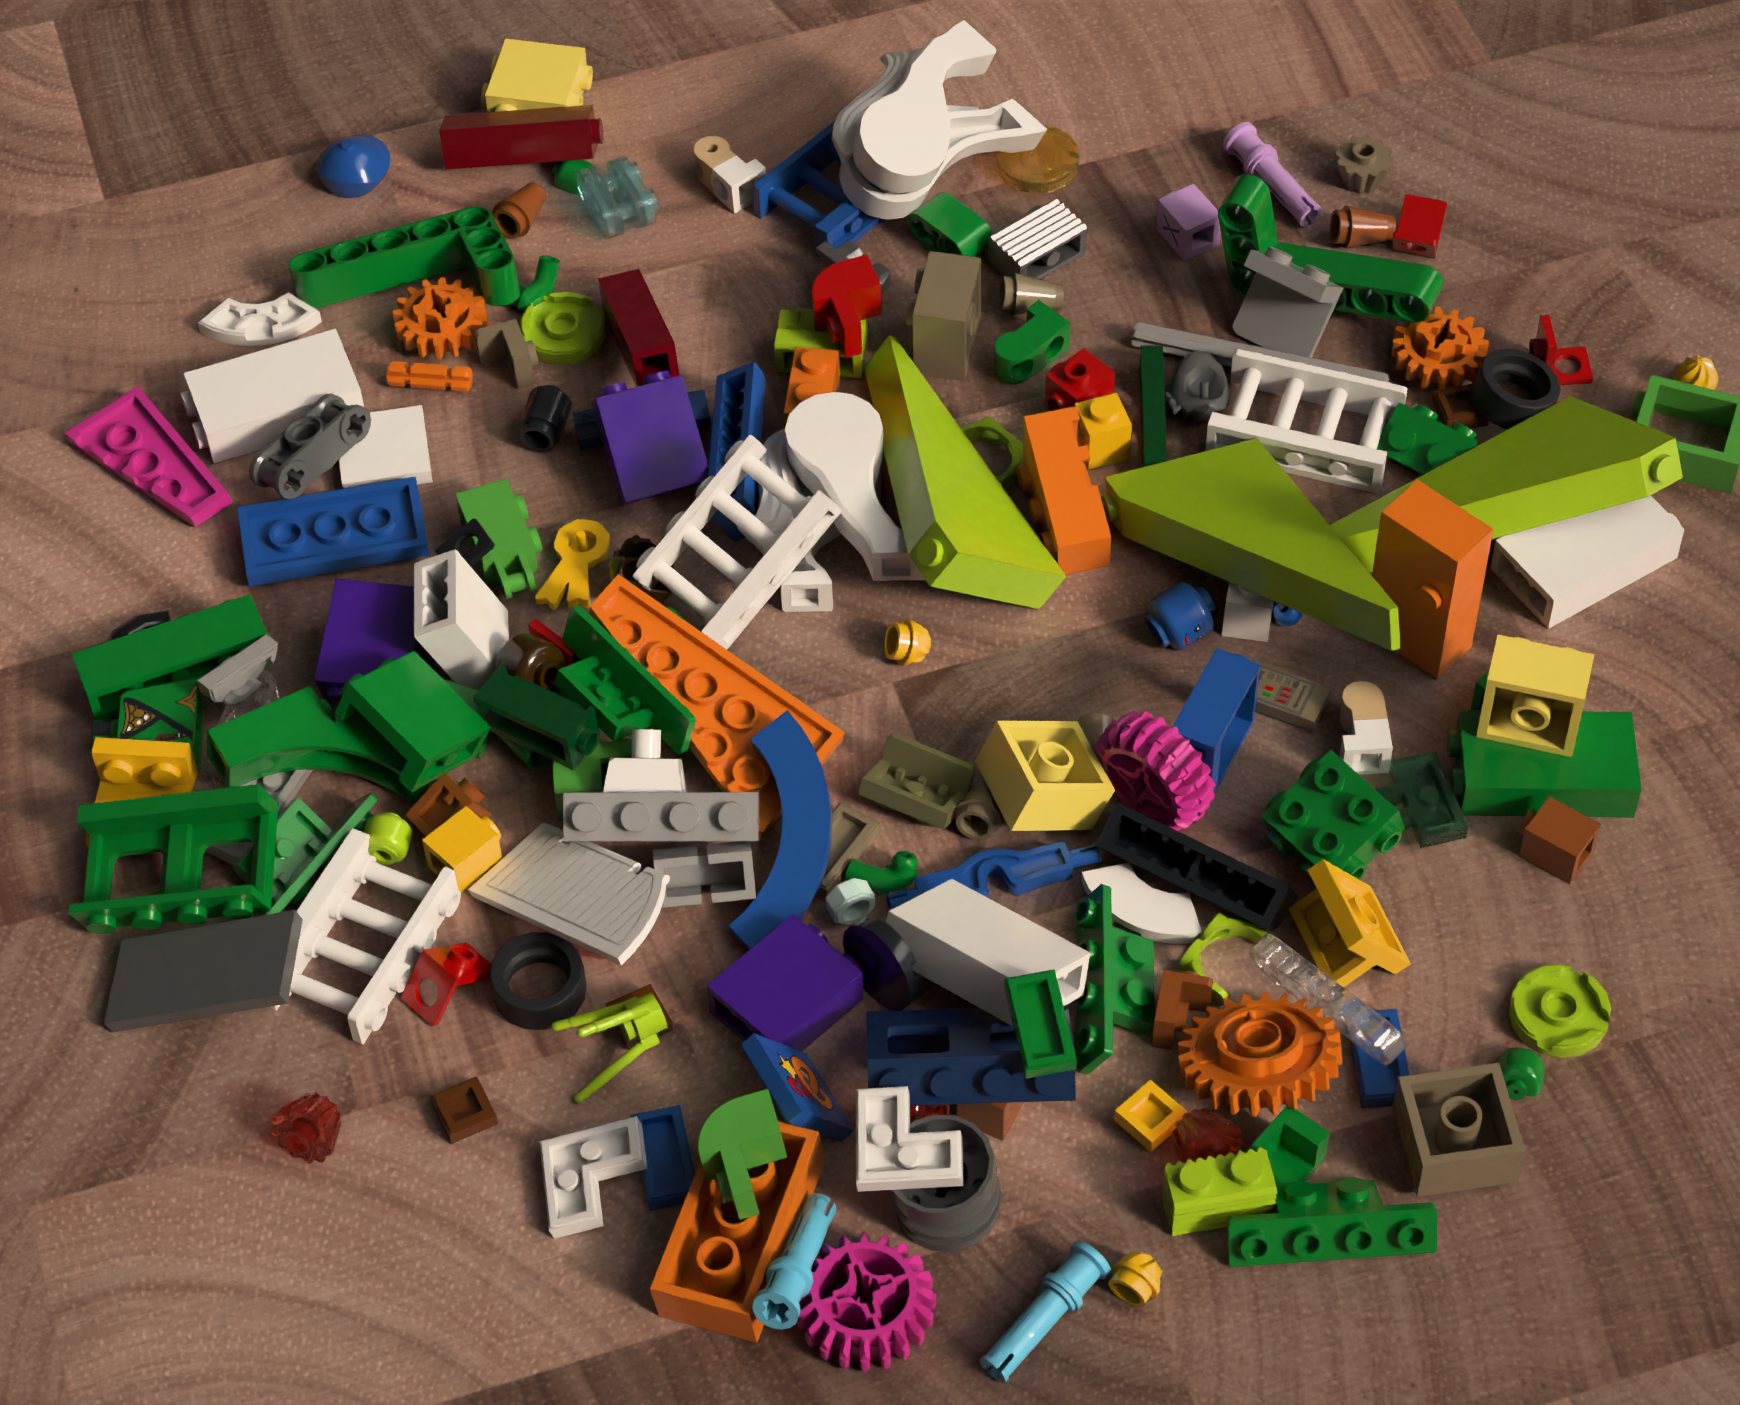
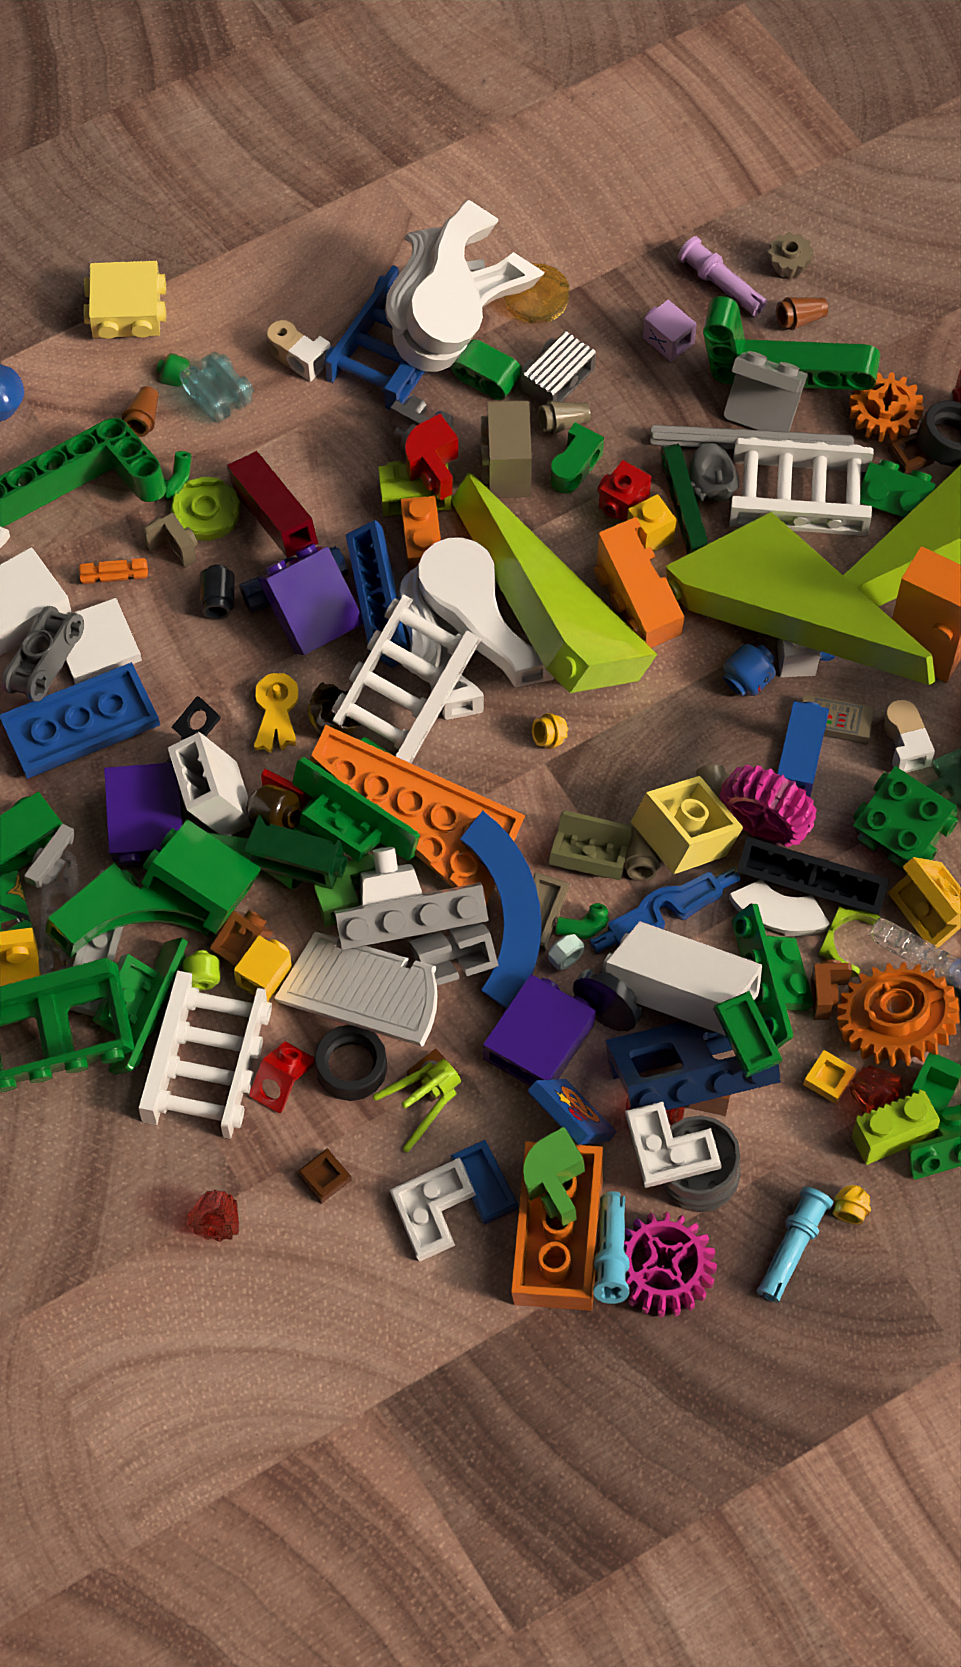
camera: 15 degrees left, 10 degrees up
dark grey tile [104,910,303,1032] -> none
orange gear [392,277,488,360] -> none
dark red brick [439,105,604,170] -> none
bright green brick [455,478,543,600] -> none
lime cap [961,416,1023,490] -> none
red bracket [1392,194,1447,259] -> none

